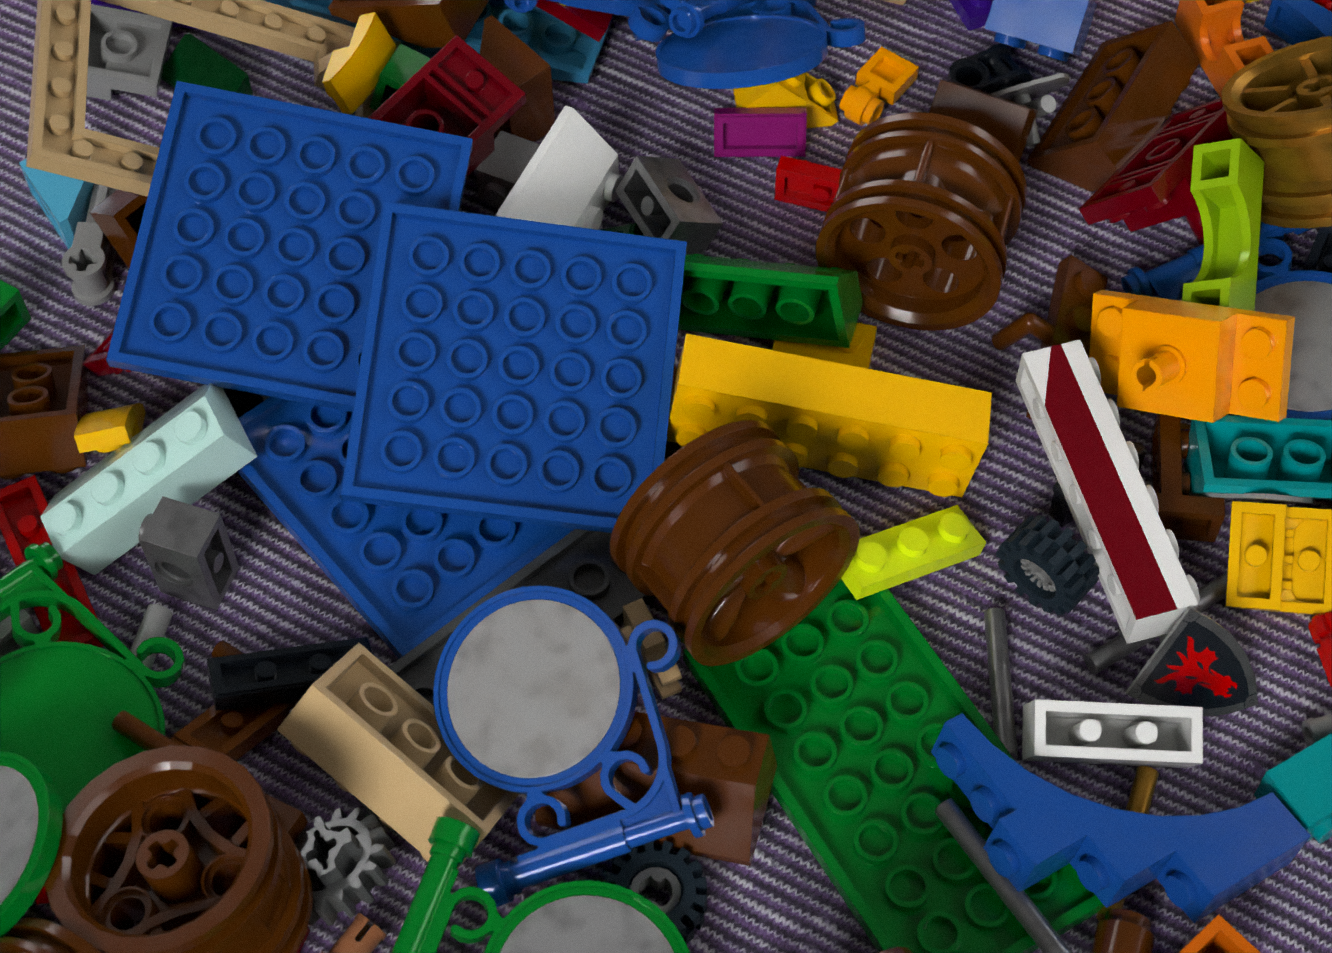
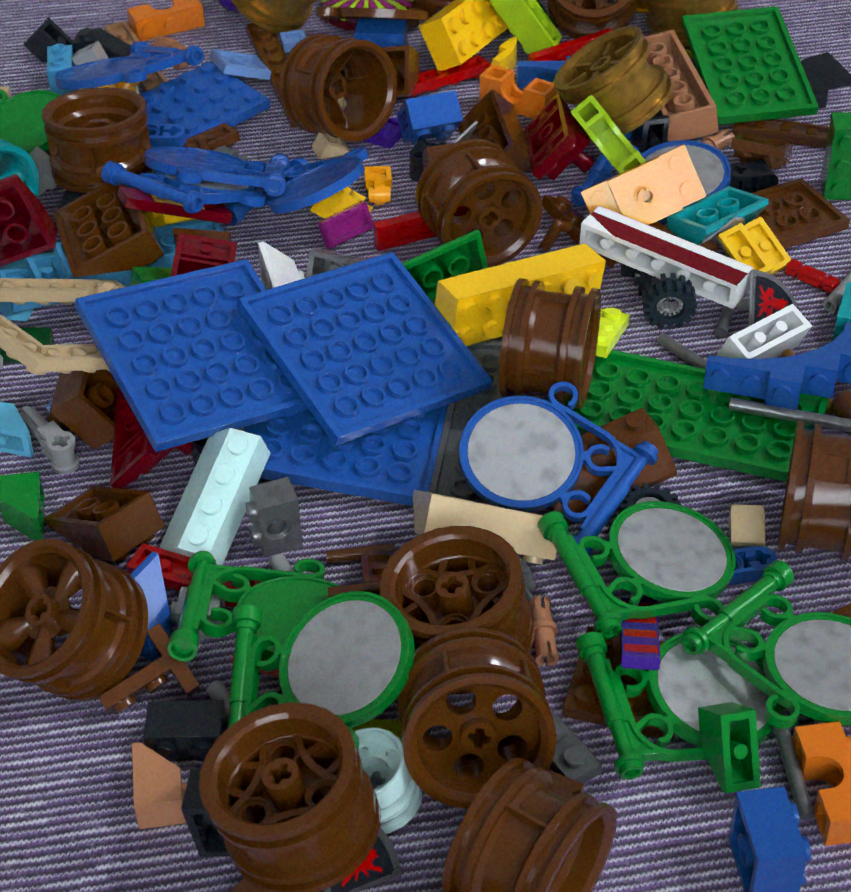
camera: 40 degrees left, 15 degrees down
yellow slope [74,403,146,453] -> none
black tile [207,637,373,710] -> none
yellow slope [322,12,396,114] -> none

